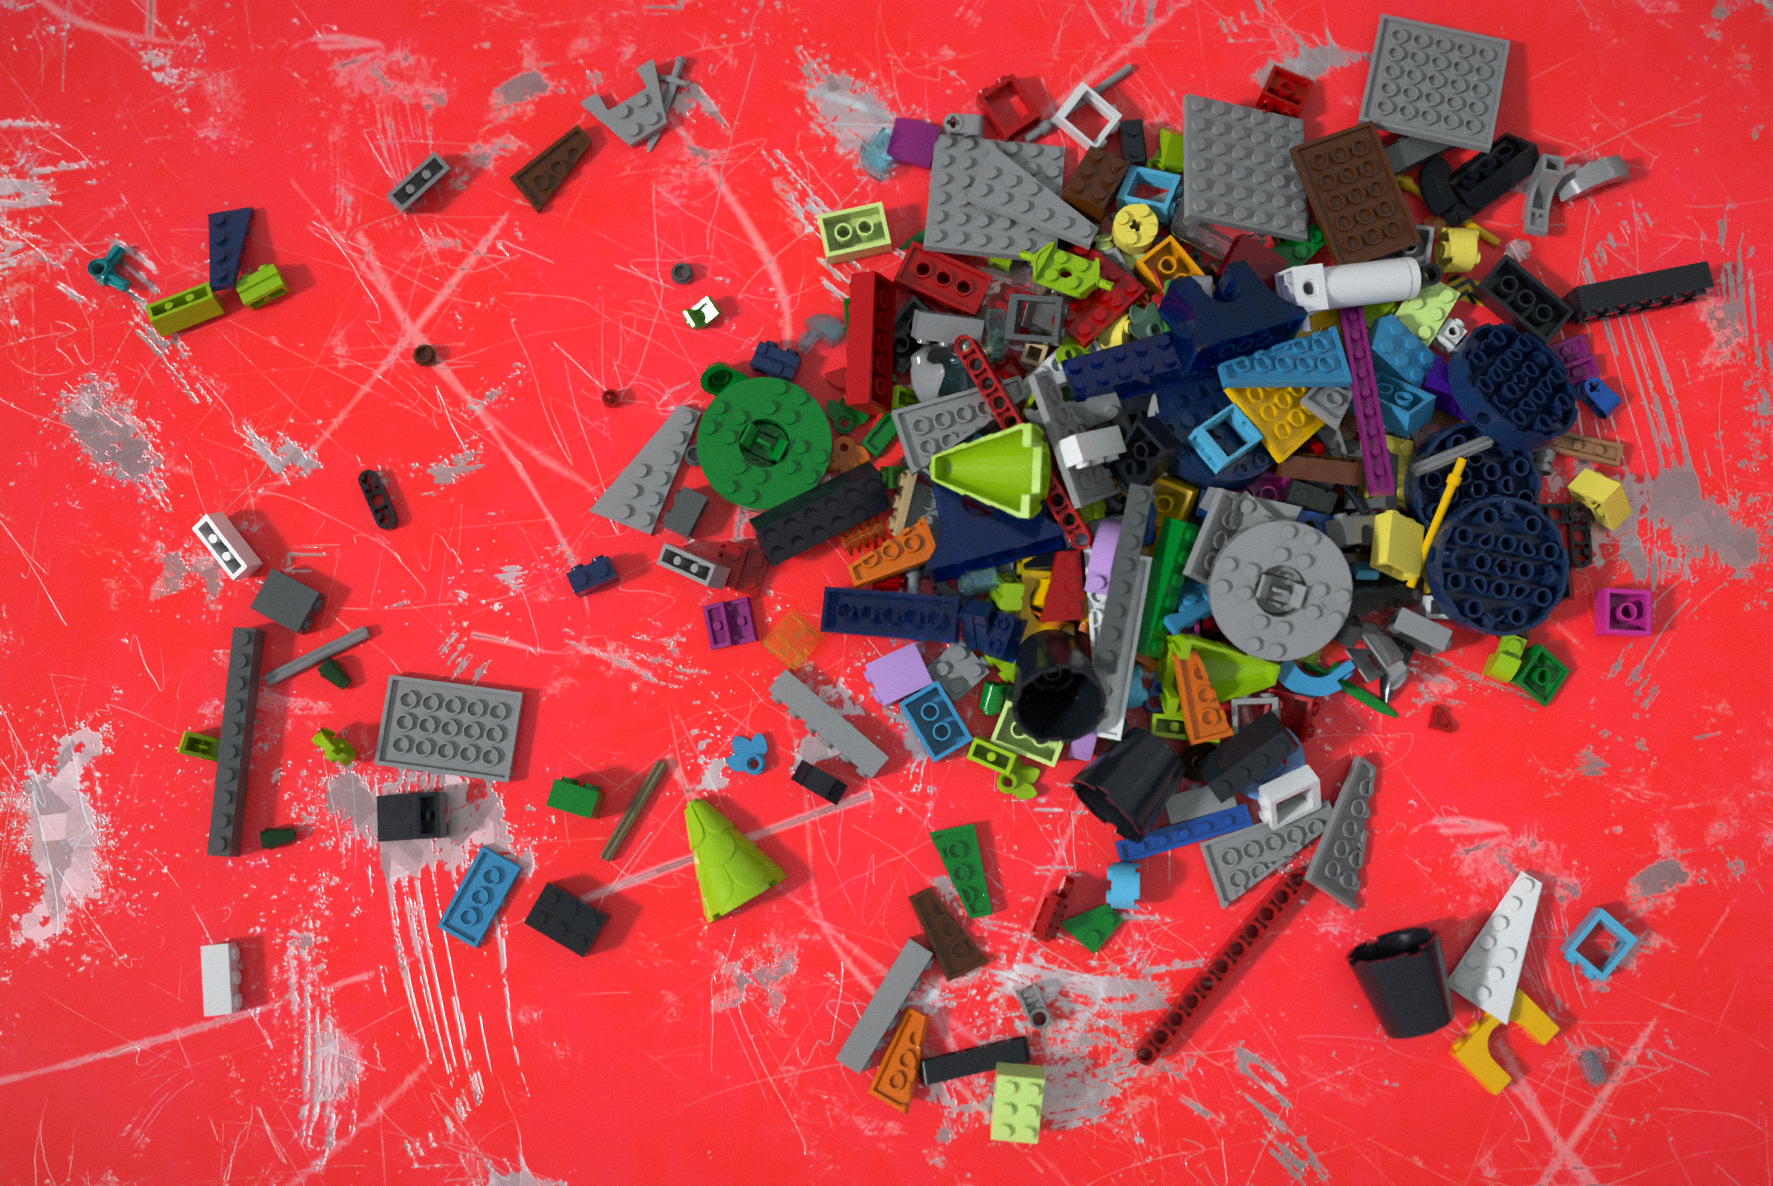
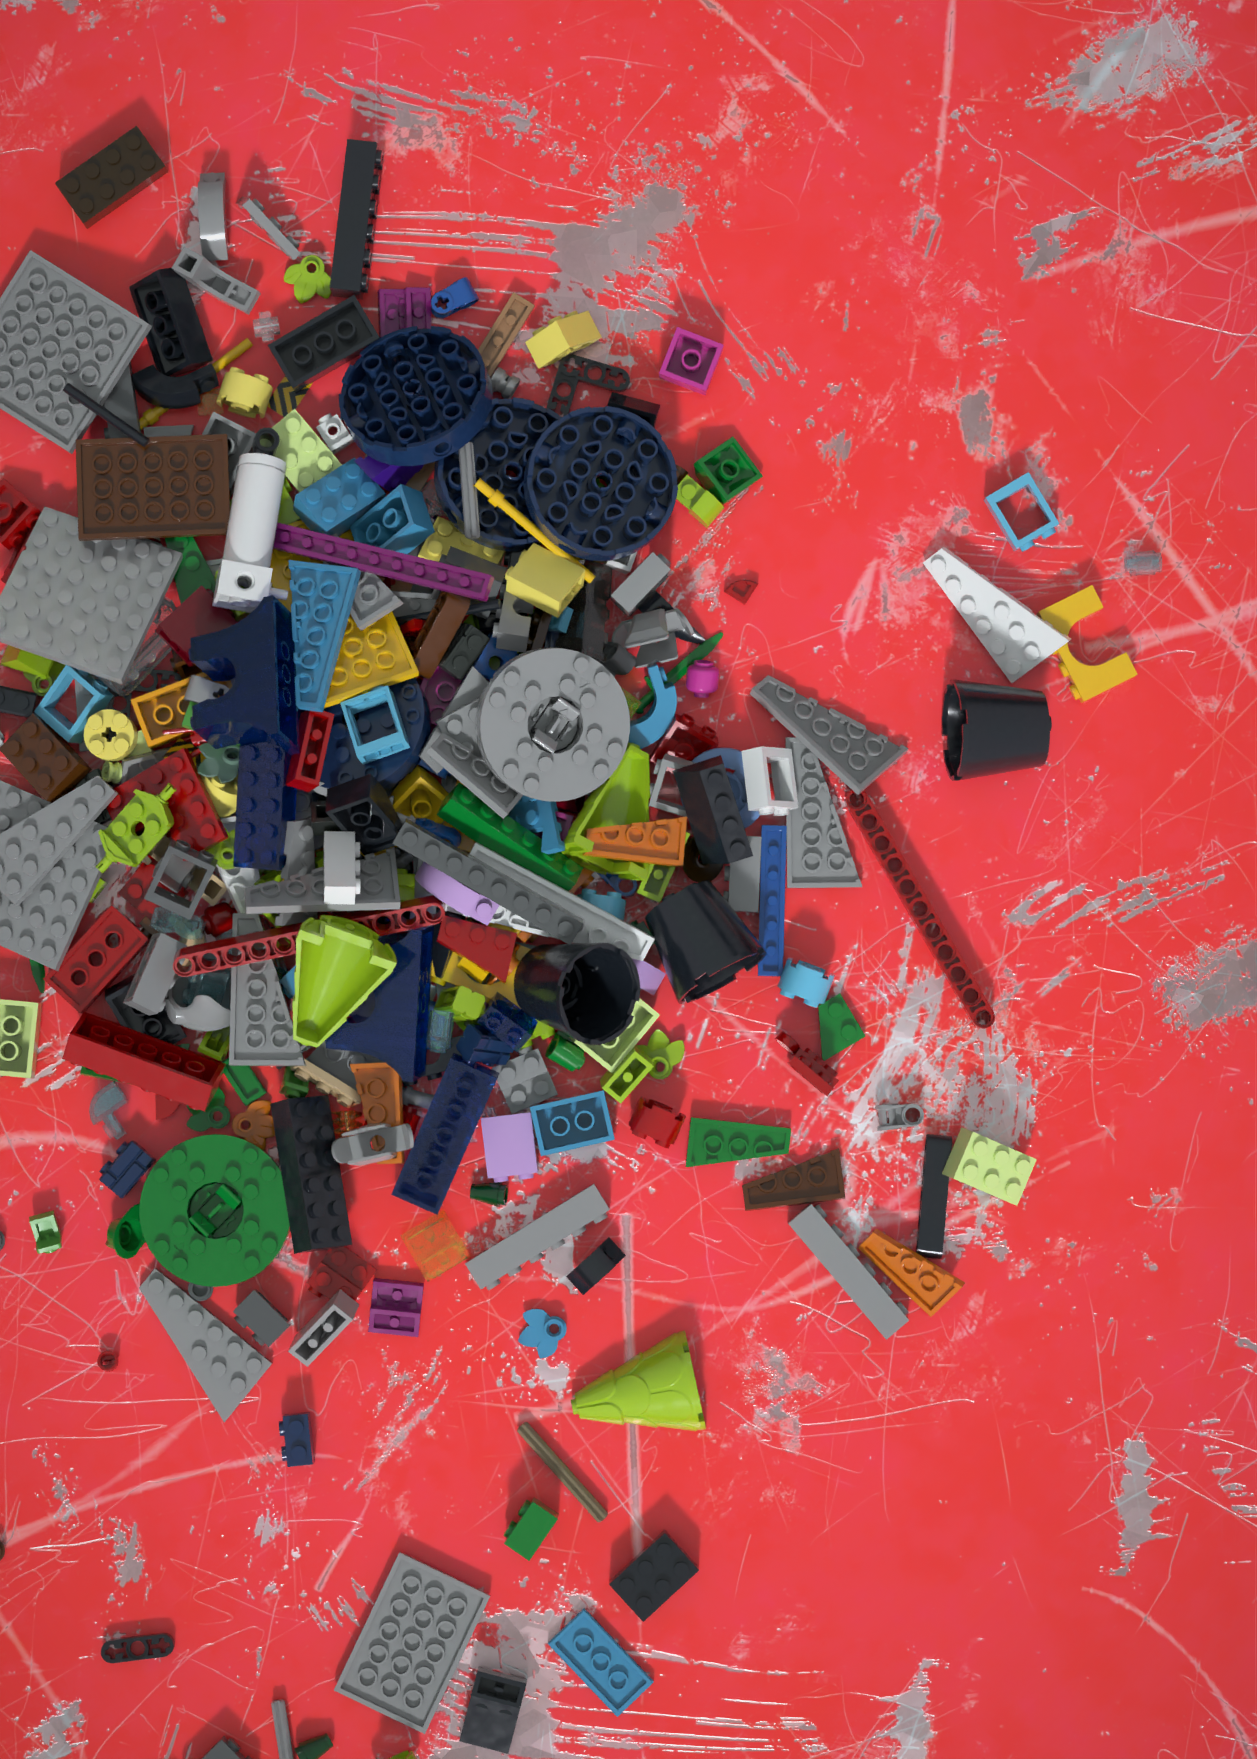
camera: 70 degrees left, 5 degrees up
none -> dark brown brick [55,126,168,229]
none -> black bar [63,383,150,447]
none -> light grey wing [236,196,301,260]
none -> lime plate [284,255,331,303]
none -> red brick [285,710,334,792]
none -> light grey piece [331,1123,414,1166]
none -> dark green cone [470,1182,508,1207]
none -> red brick [628,1096,686,1149]
none -> dark pink head [686,660,719,698]

